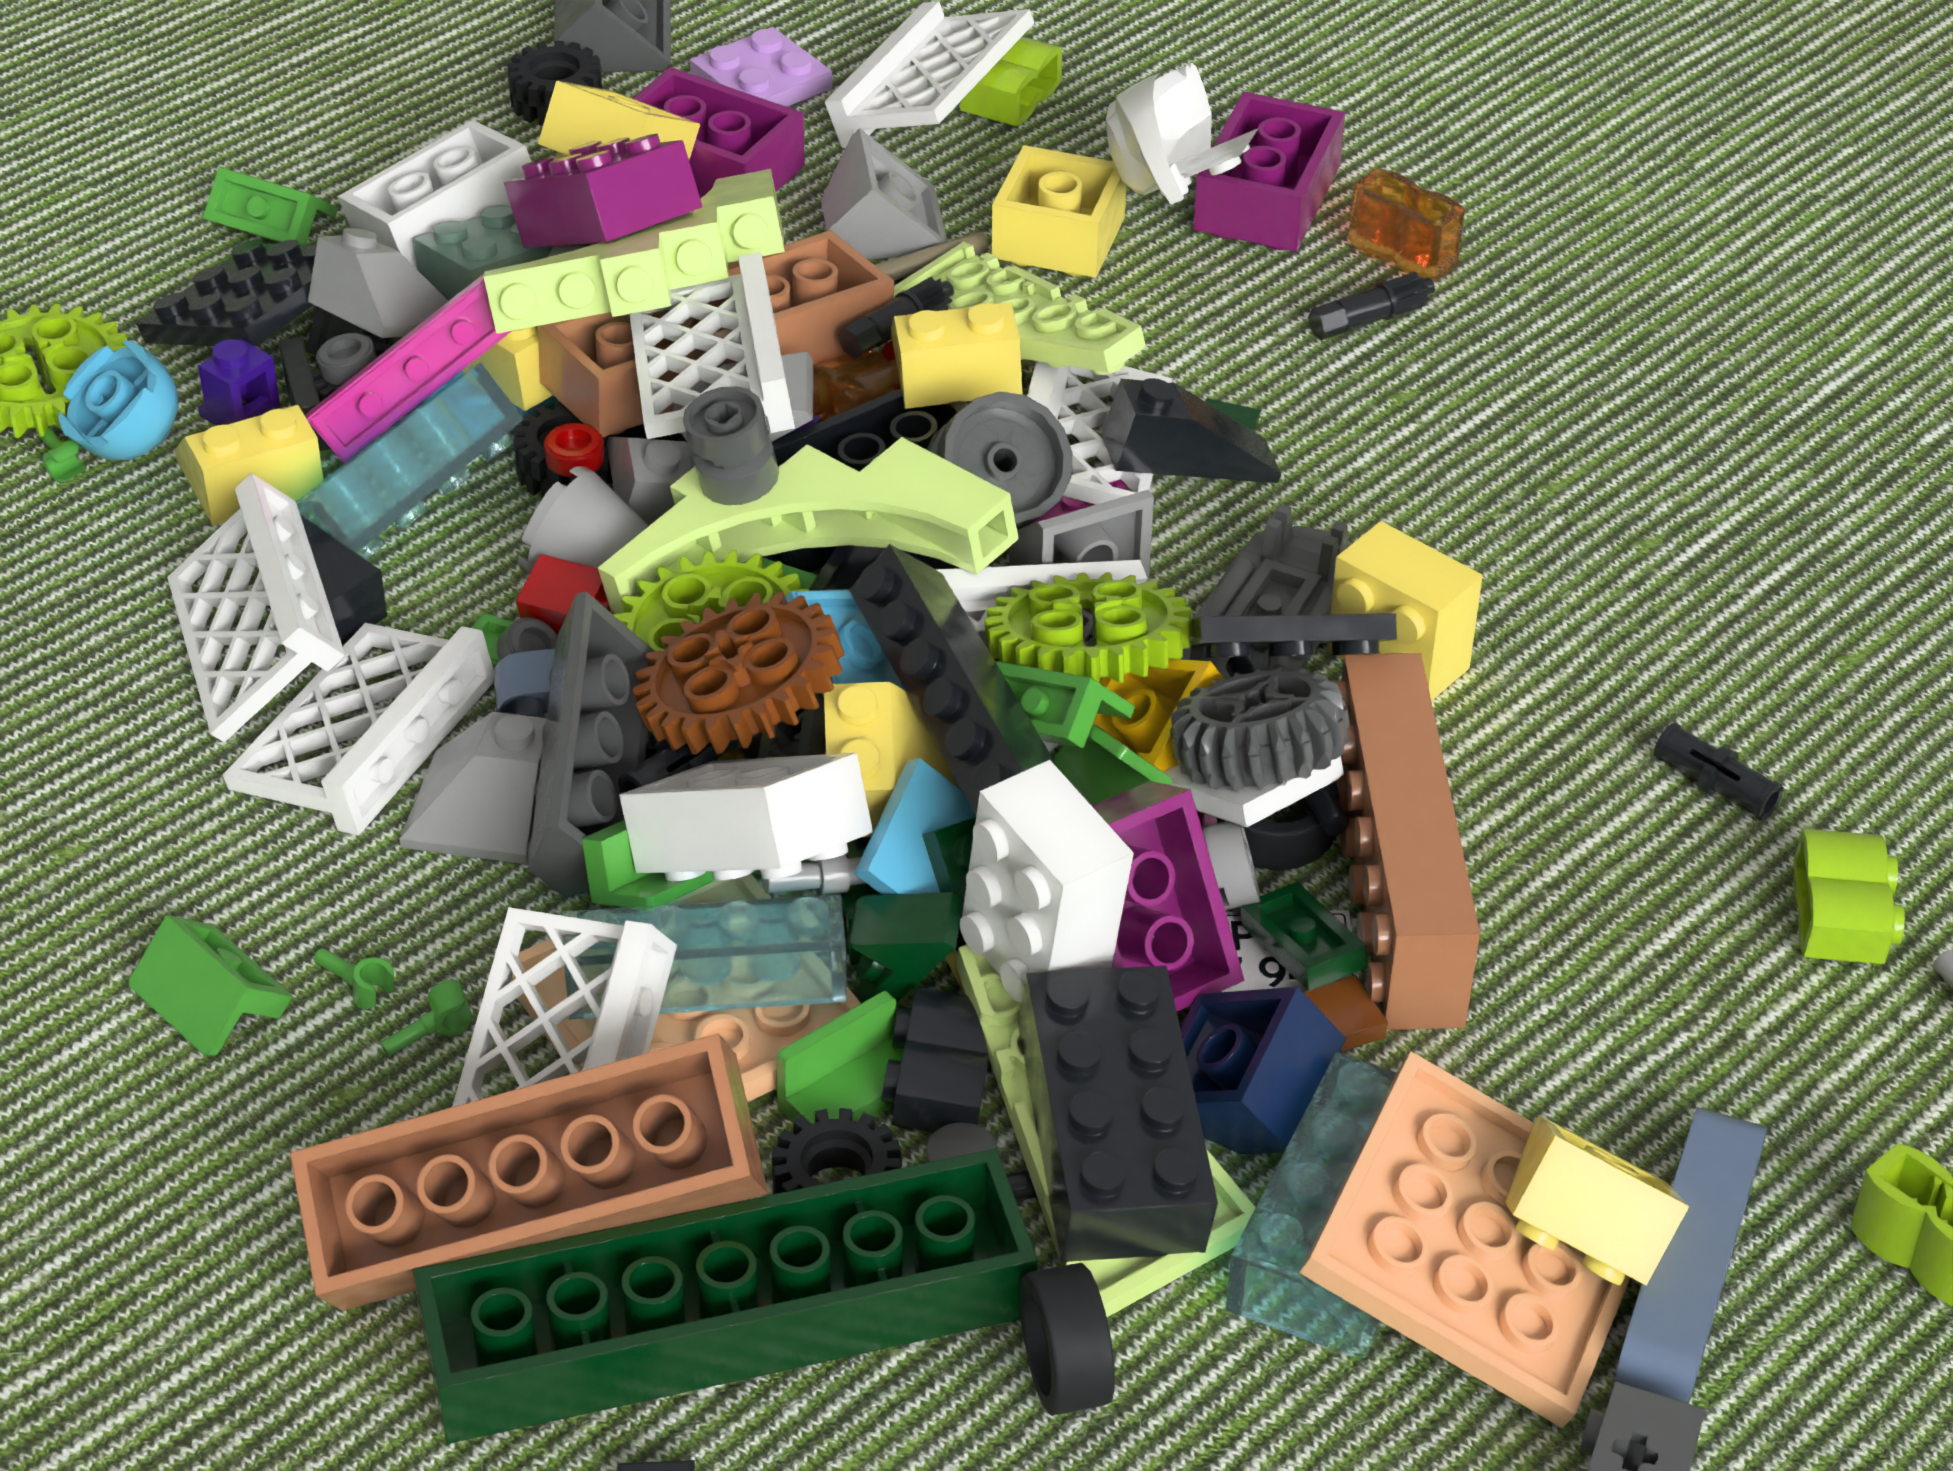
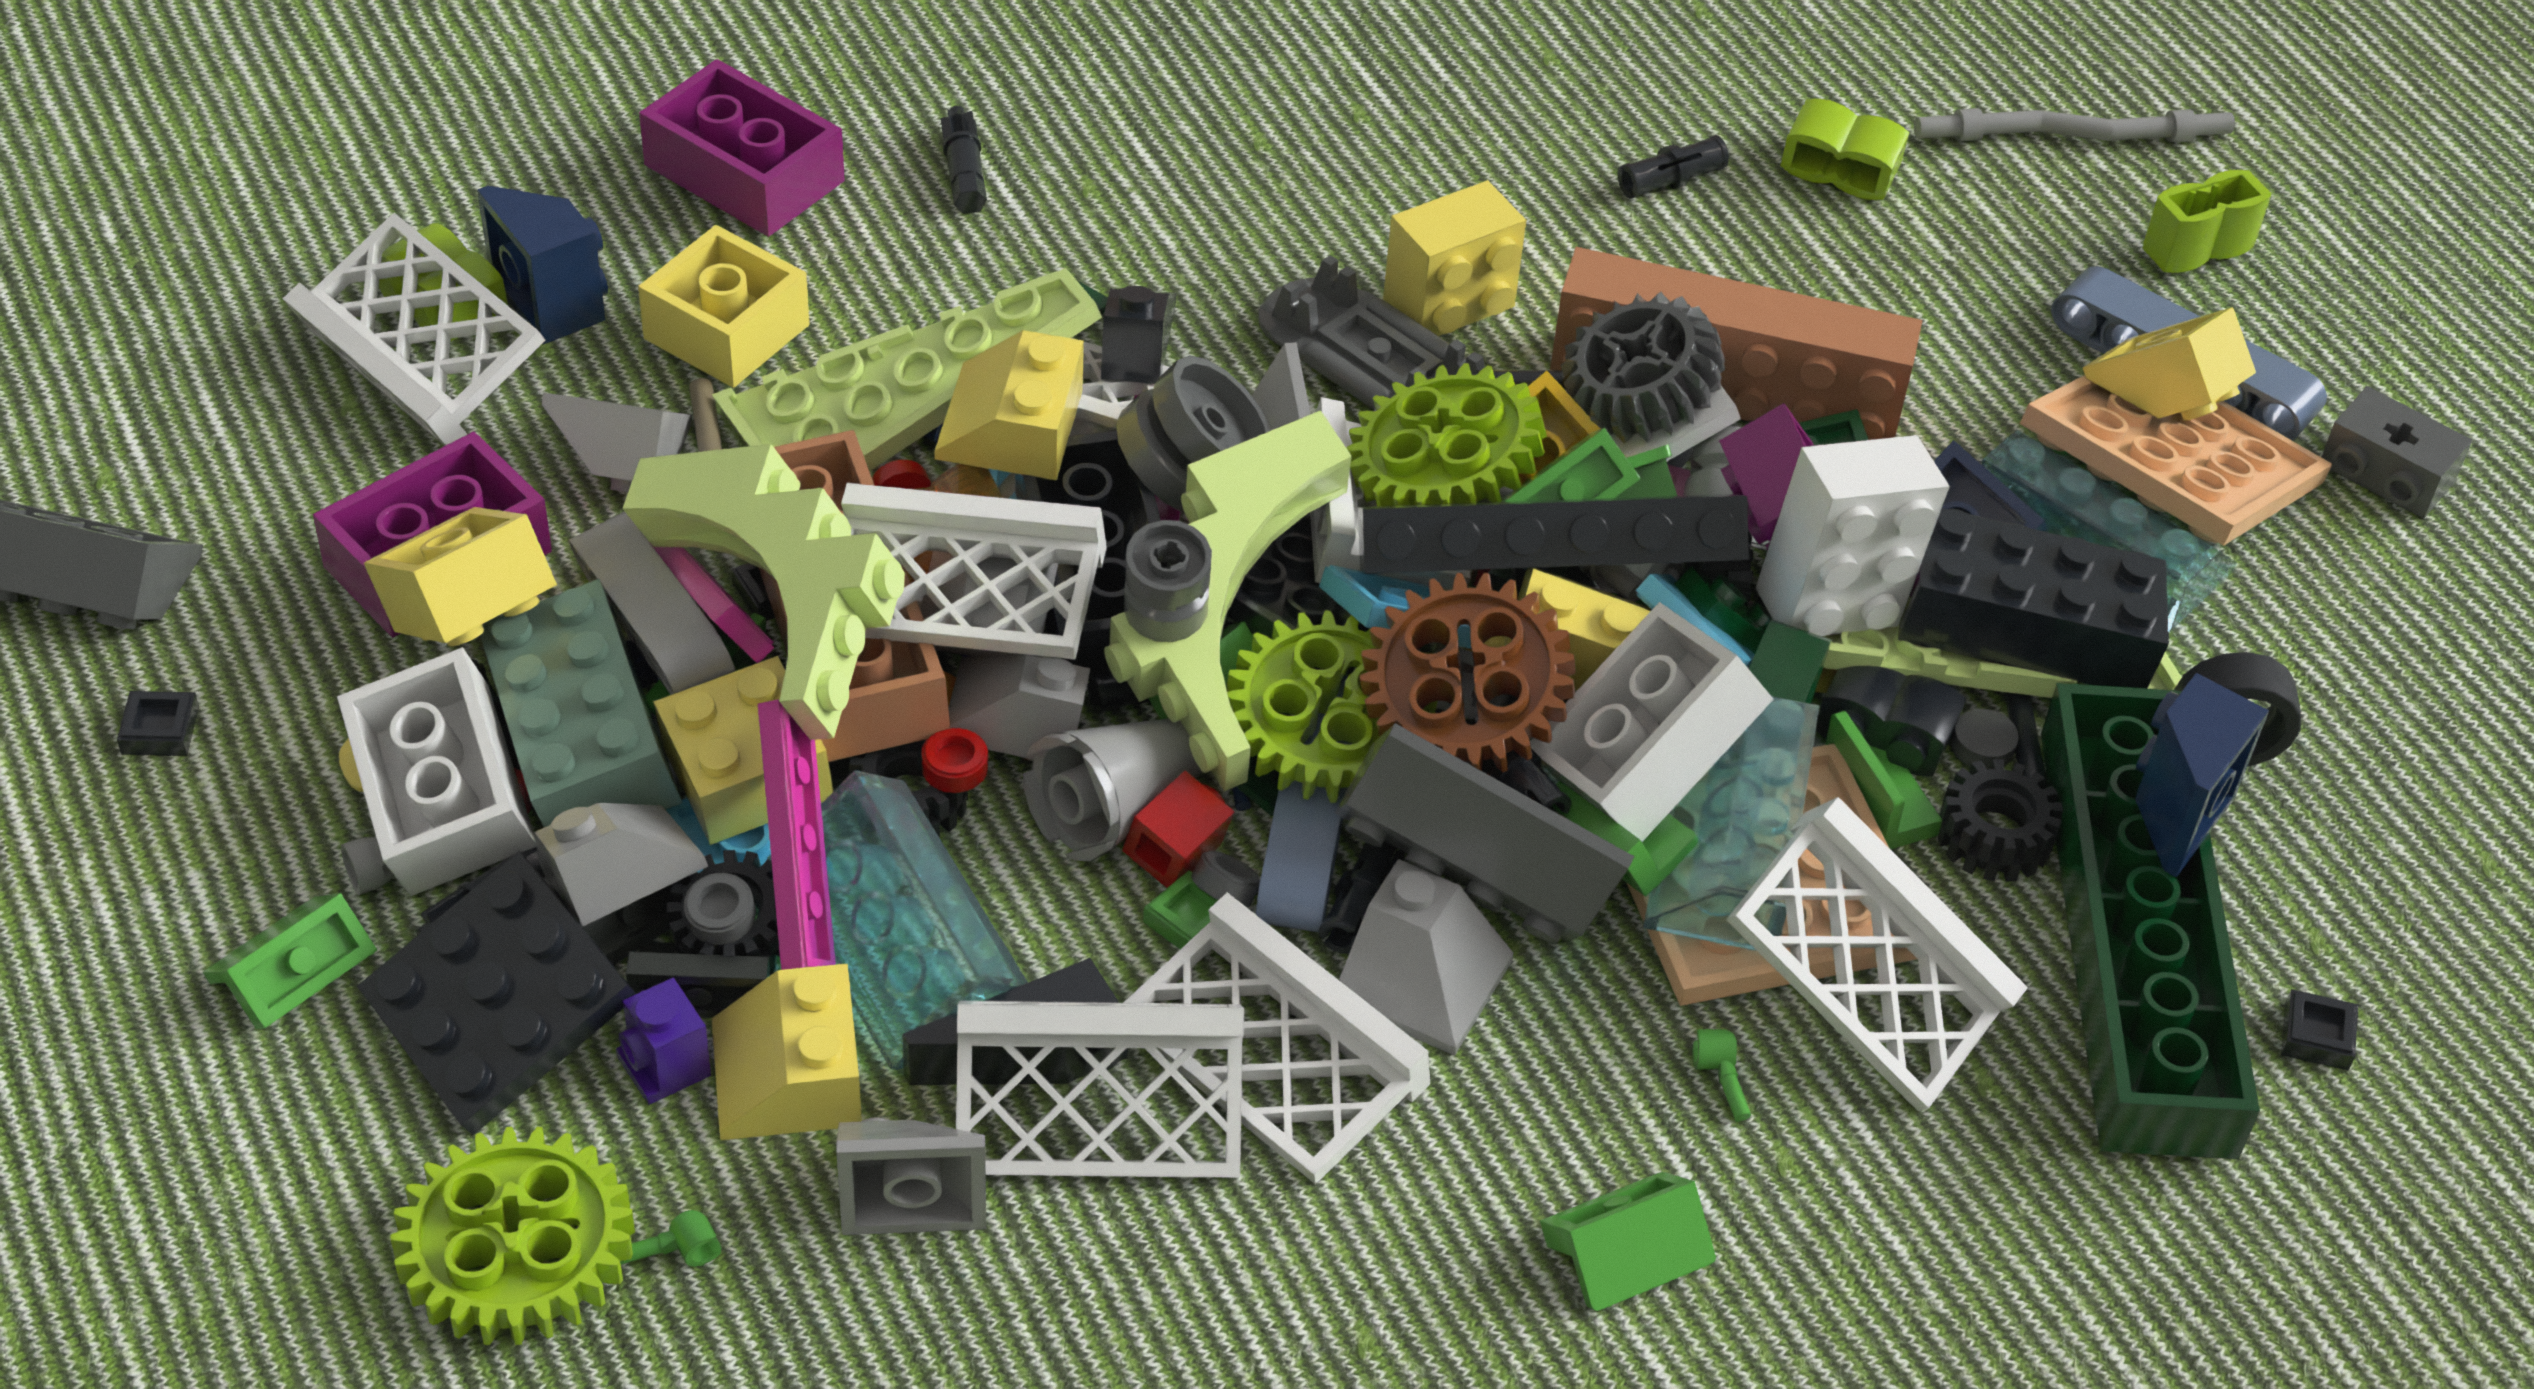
camera: 75 degrees left, 5 degrees up
medium azure cylinder [58,340,178,461] -> none
nougat brick [290,1033,768,1311] -> none
bright green hand [314,948,394,1010] -> none
magenta brick [503,133,703,248] -> none
black tyre [507,41,603,126] -> none
lavender plate [690,27,832,107] -> none
black piece [838,276,954,359] -> none
white animal [1105,63,1258,205] -> none
black plate [1190,613,1397,658] -> none
clear orange brick [1348,168,1465,281] -> none
none -> black tile [117,691,199,756]
none -> dark blue slope [477,186,608,345]
none -> light grey slope [836,1117,986,1235]
none -> dark blue slope [2135,673,2269,877]

